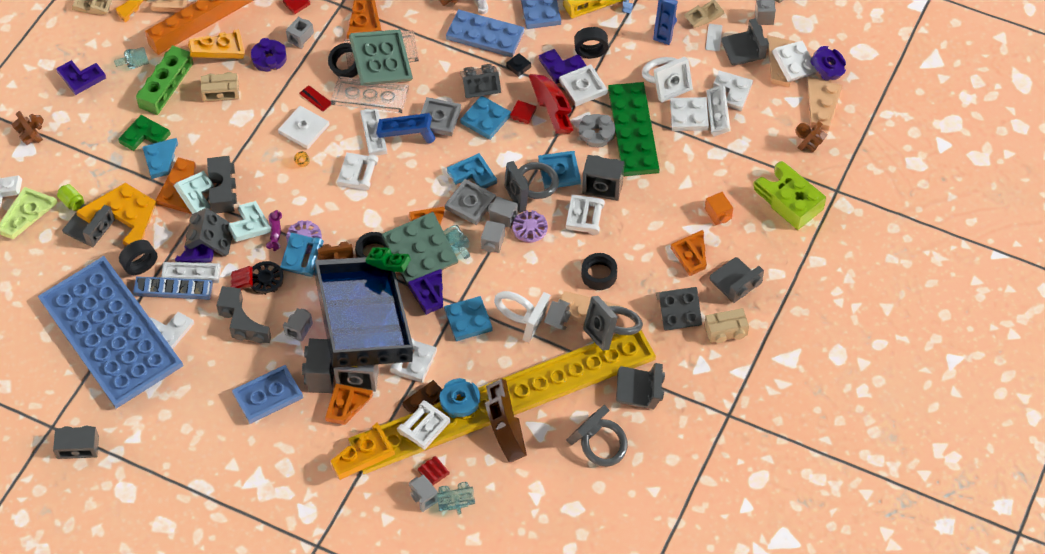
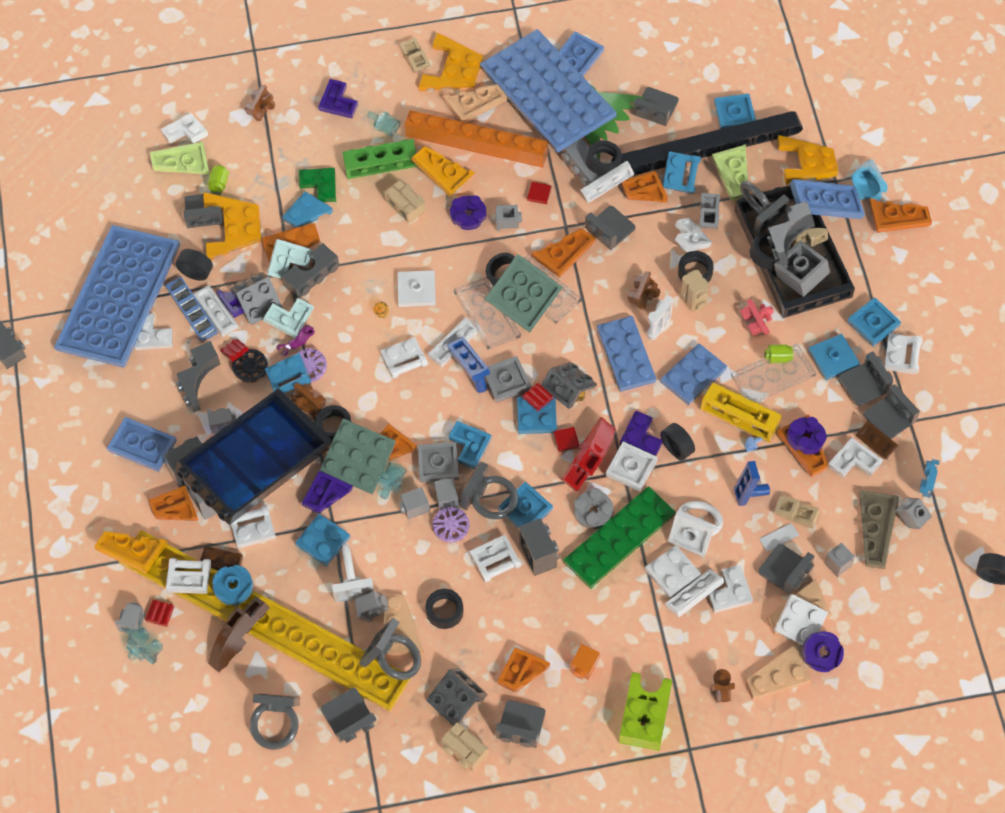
camera: 55 degrees right, 5 degrees up
red sticker [299,85,333,111] -> none
green slope [365,247,411,272] -> none
black plate [506,53,531,77] -> none
none -> red piece [523,383,553,412]

